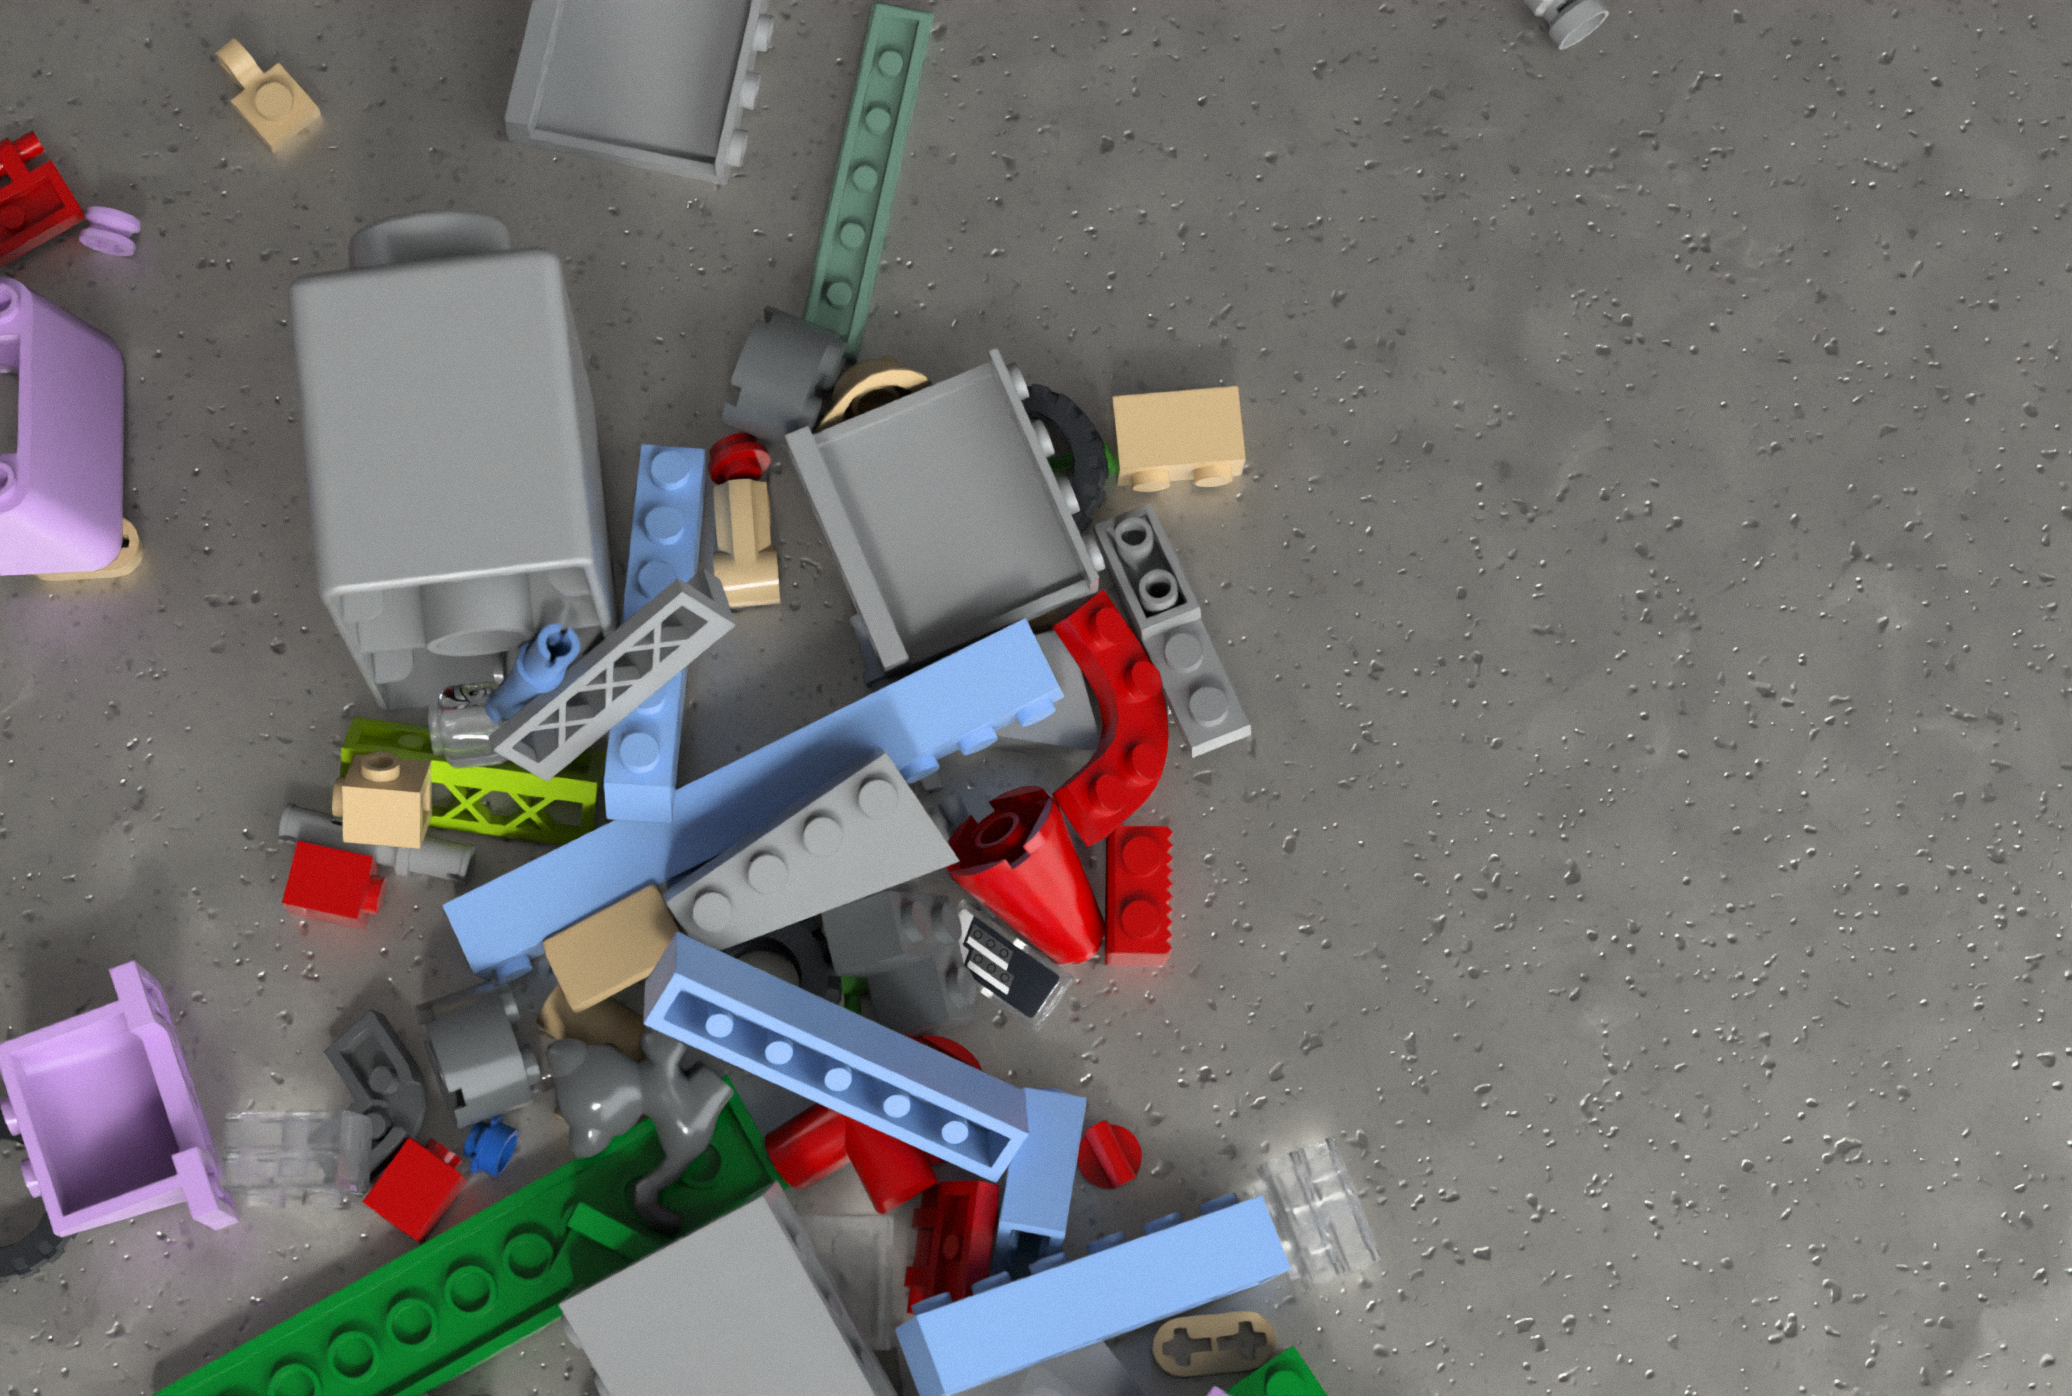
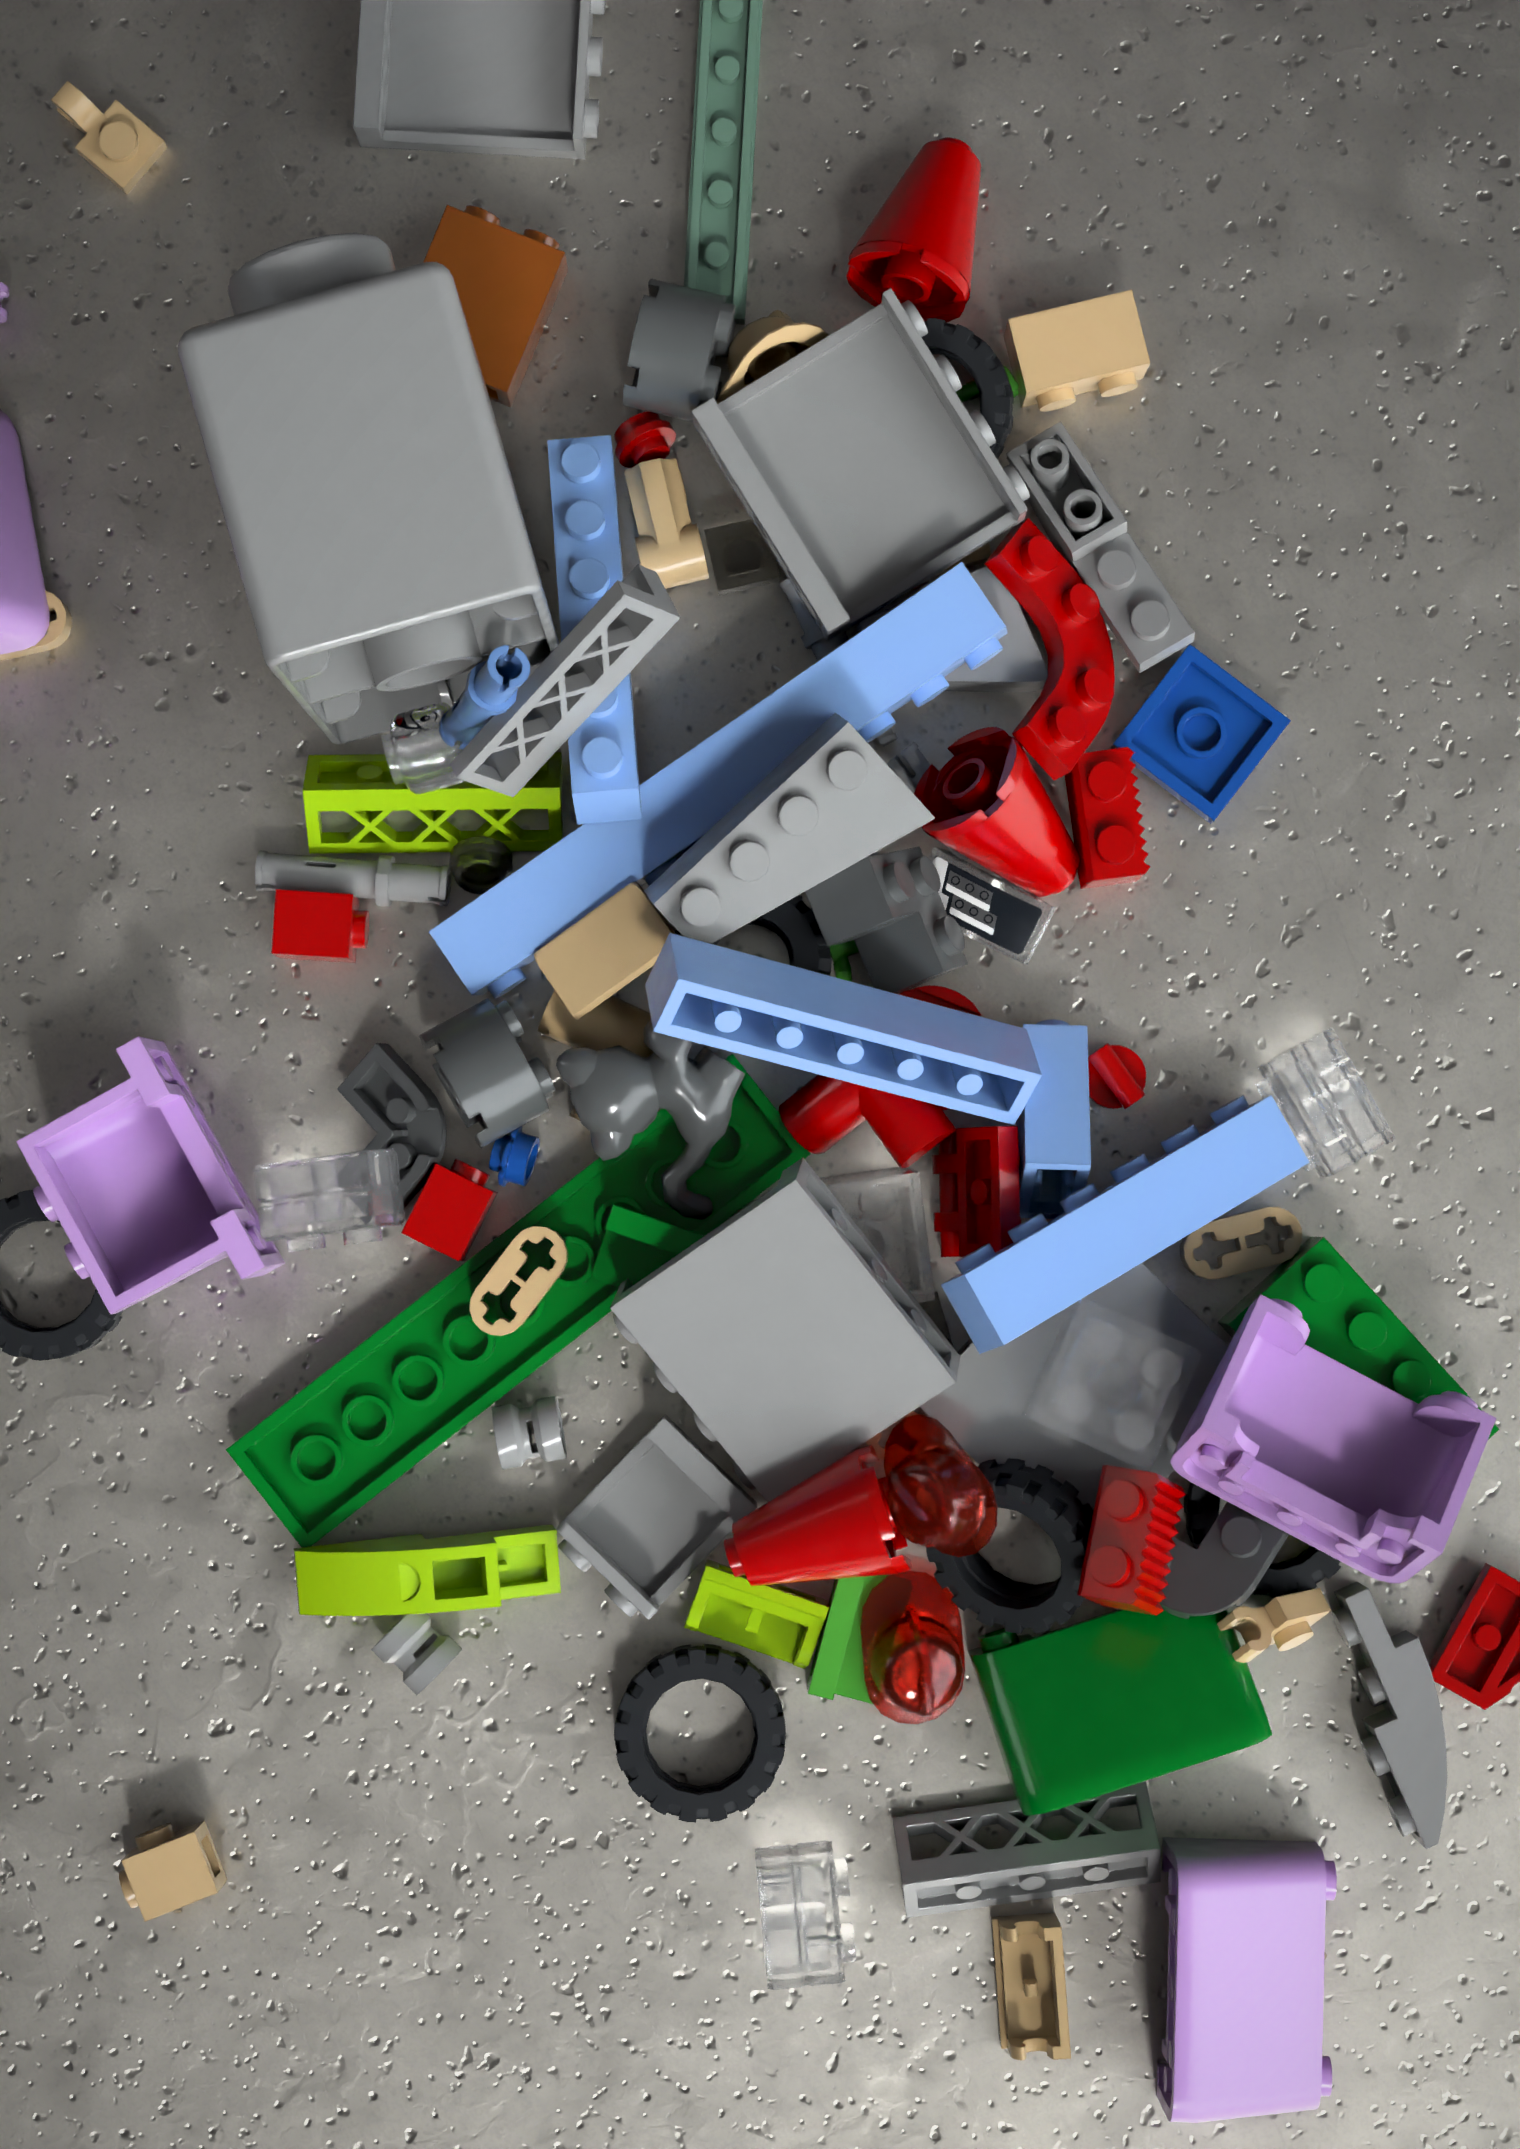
camera: 10 degrees left, 10 degrees up
tan brick [332,752,432,849] -> none
none -> dark orange brick [423,205,568,408]
none -> clear smoke plate [449,836,513,895]
none -> tan beam [469,1226,568,1336]
none -> clear smoke plate [704,519,780,596]
none -> red cone [846,137,981,323]
none -> blue plate [1110,644,1291,824]

